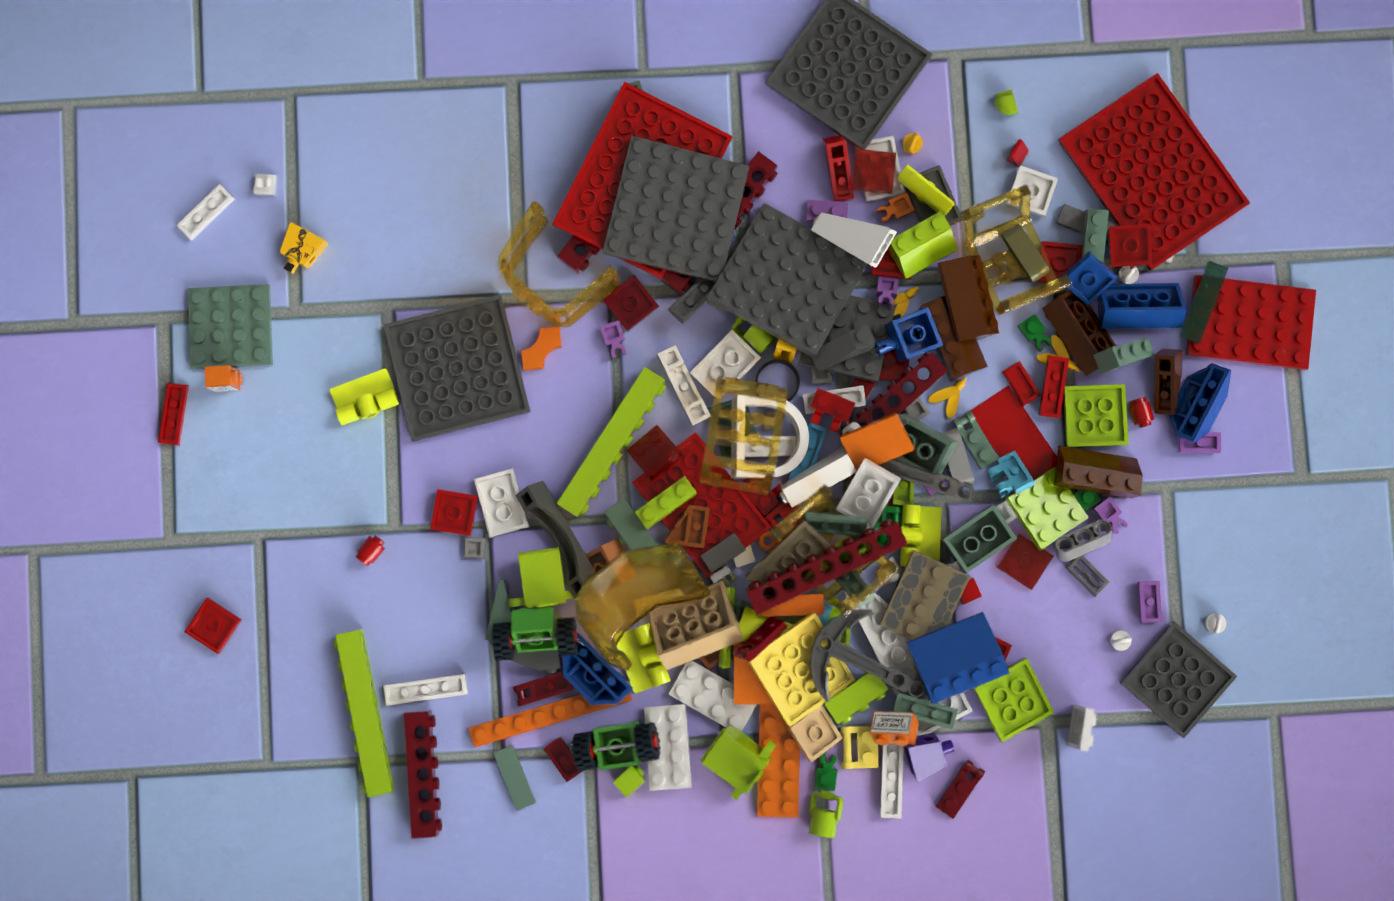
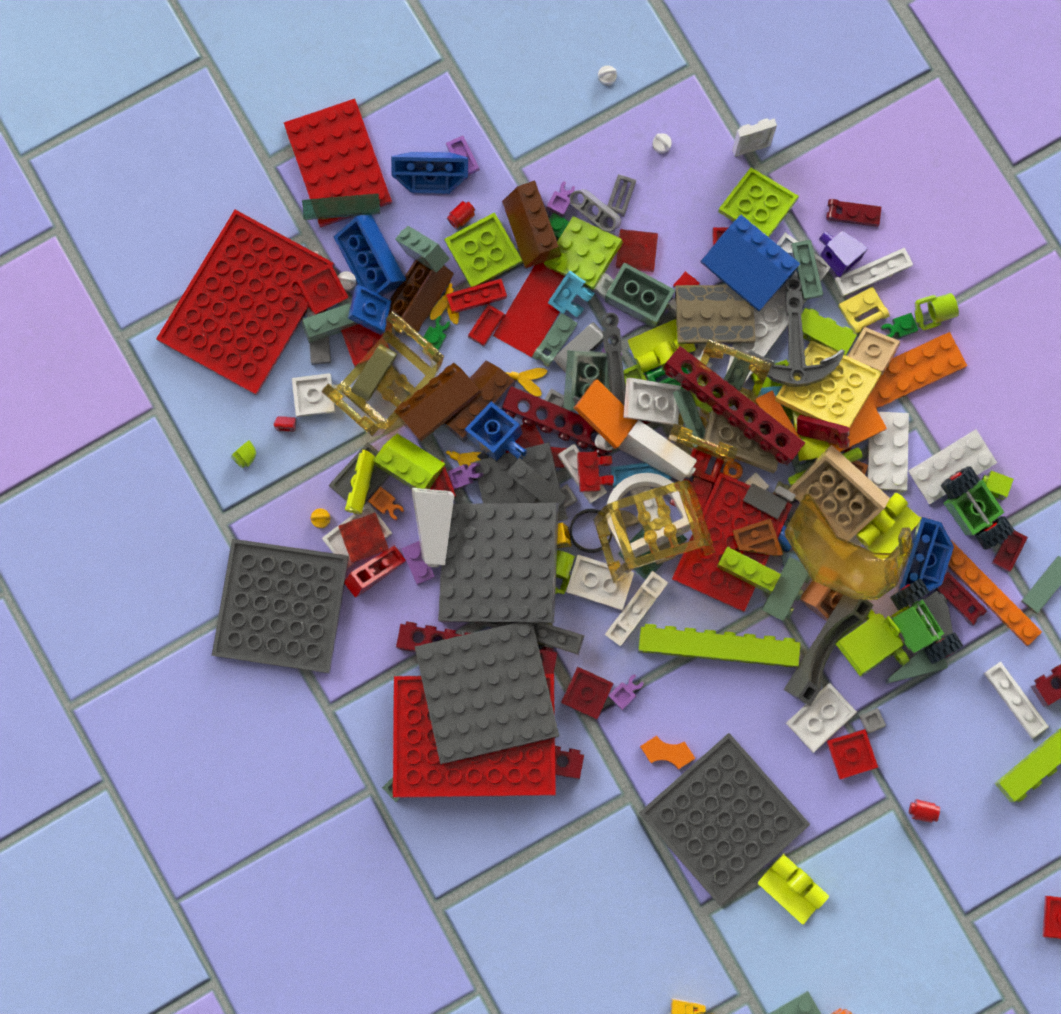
camera: 115 degrees left, 5 degrees down
clear yellow windscreen [498,202,620,328] -> none
clear red plate [626,425,683,480] -> none
lime piece [701,726,777,801] -> none
brick [870,711,919,746] -> none
dark grey plate [1120,621,1237,738] -> none
medium lavender plate [1137,581,1162,623] -> none
reddish brown slope [1155,349,1182,415] -> none

